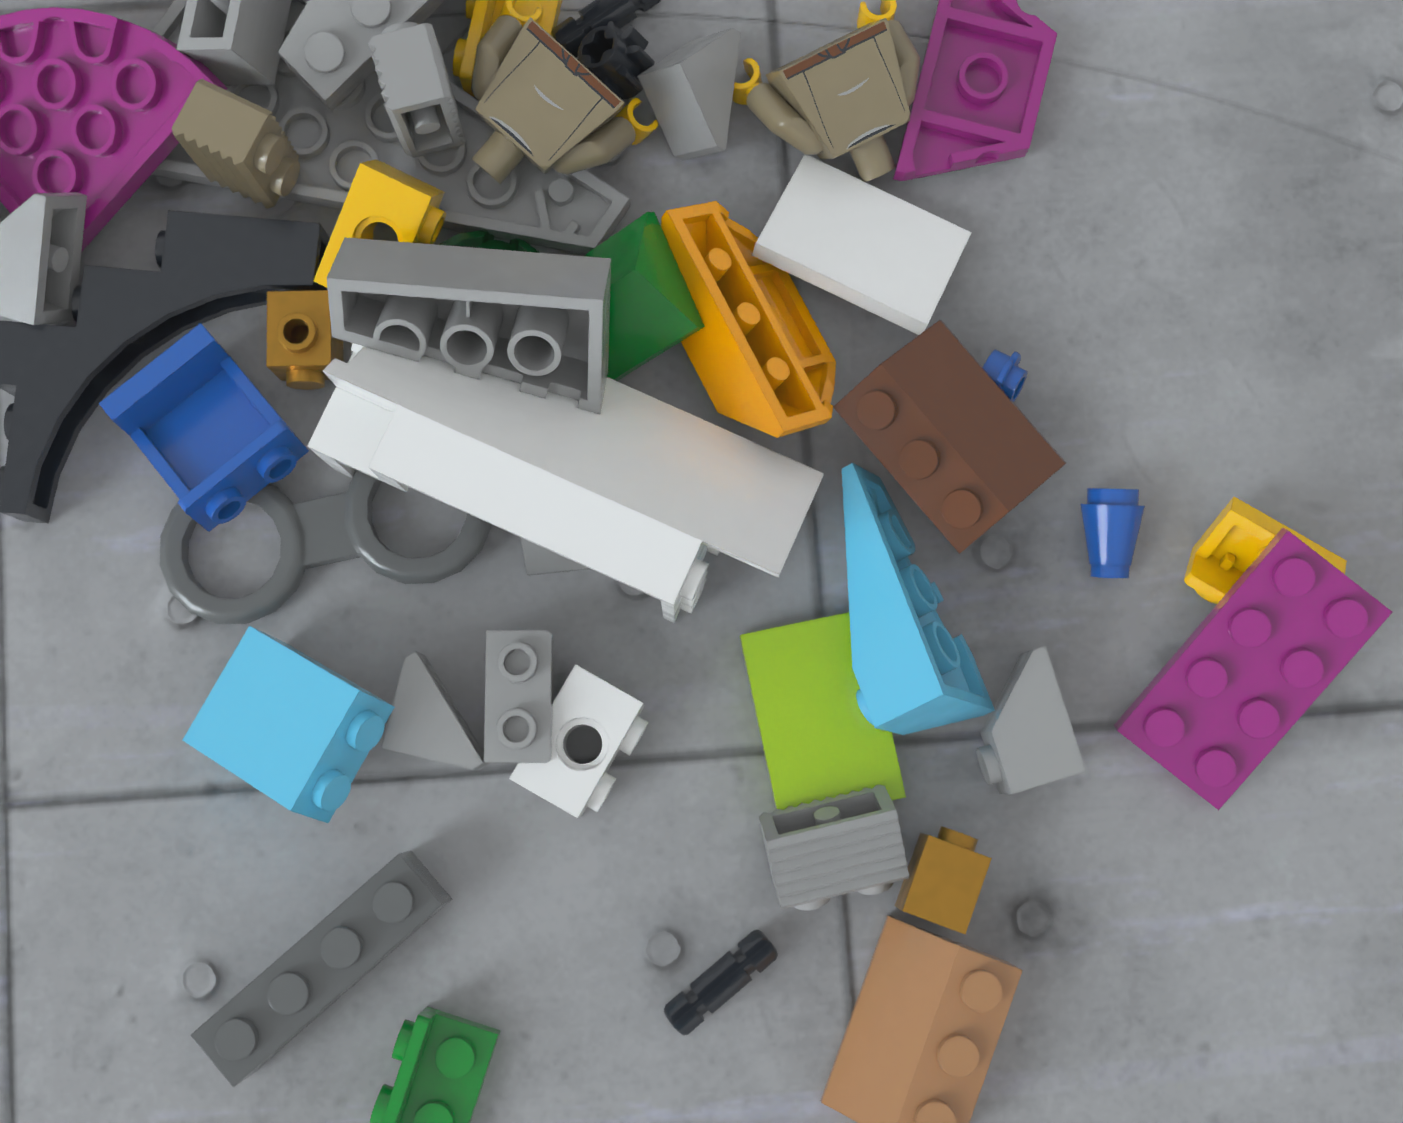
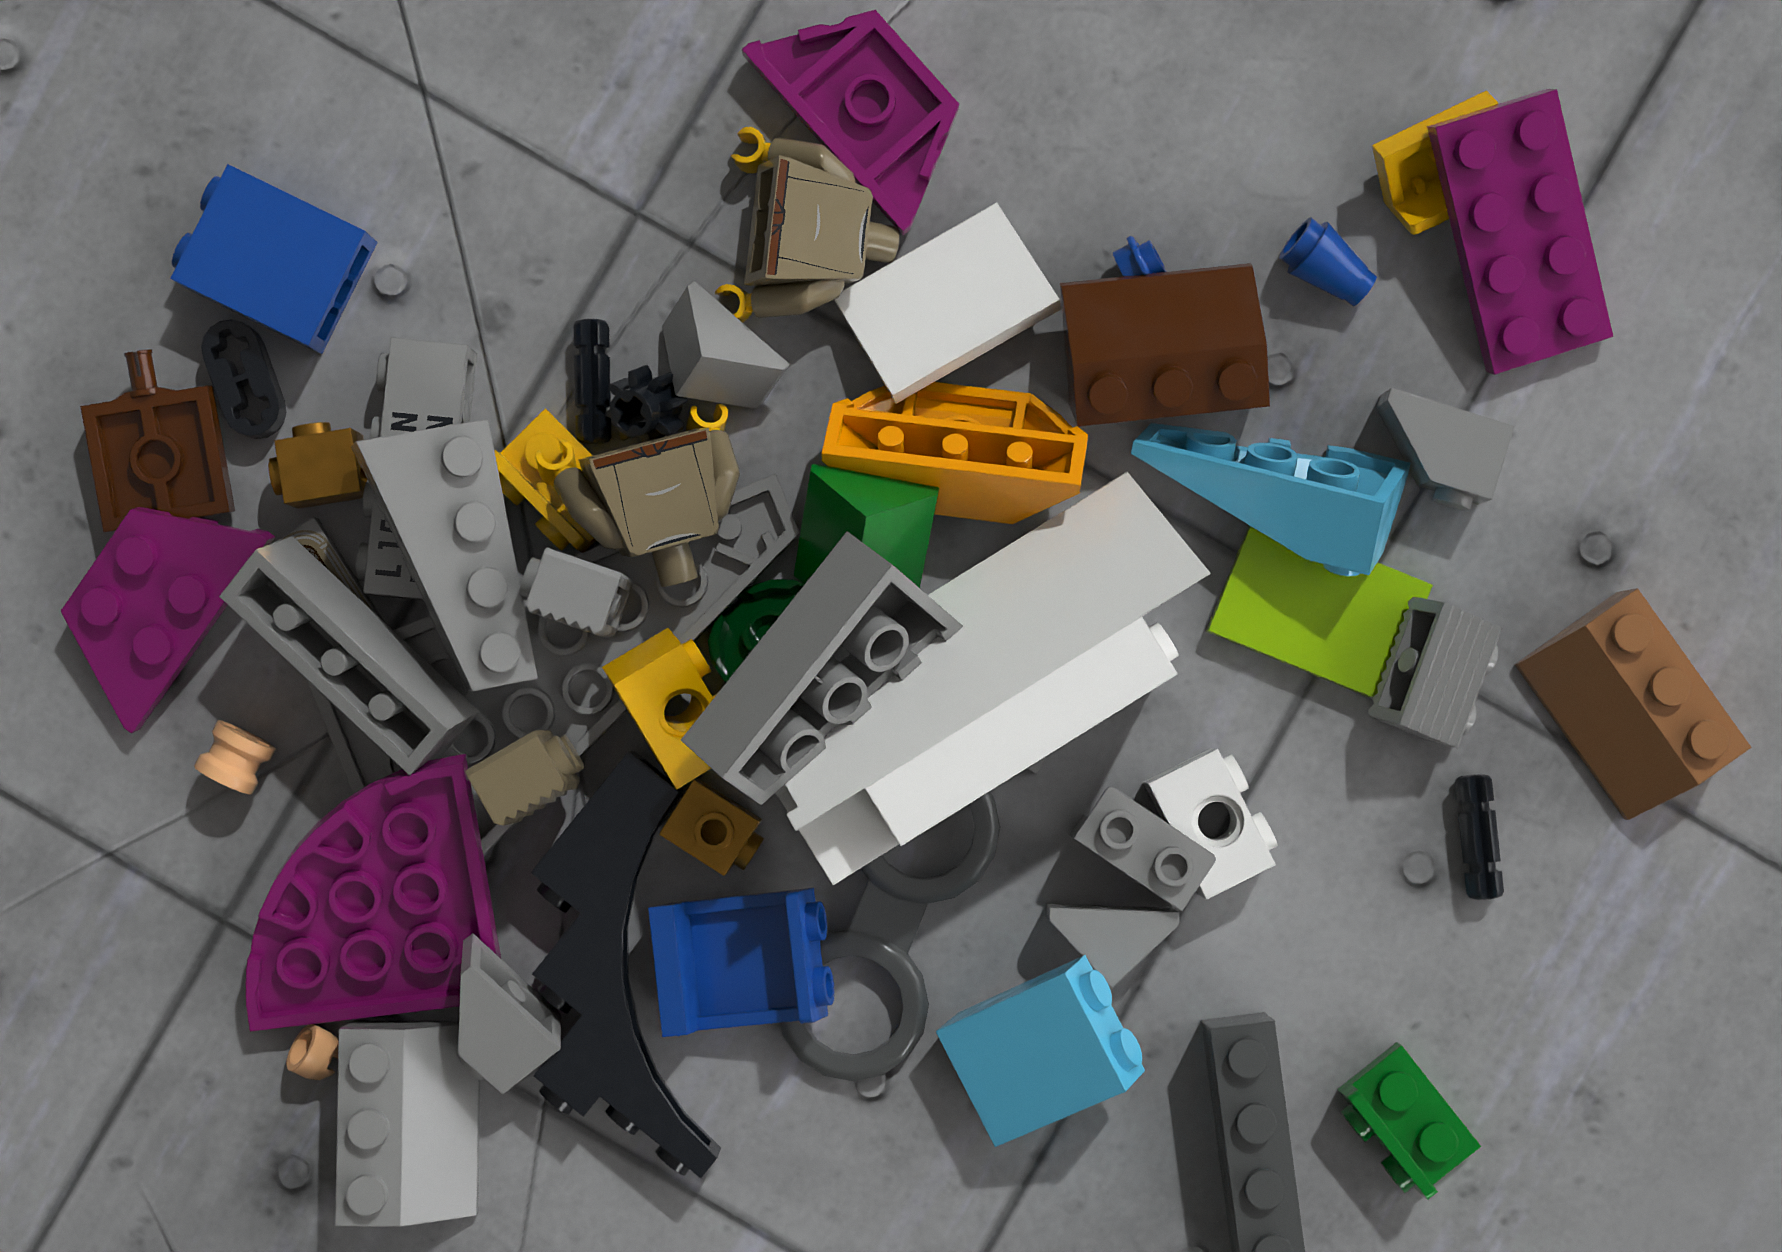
camera: 50 degrees left, 5 degrees up
pearl gold brick [895,826,992,935] -> none

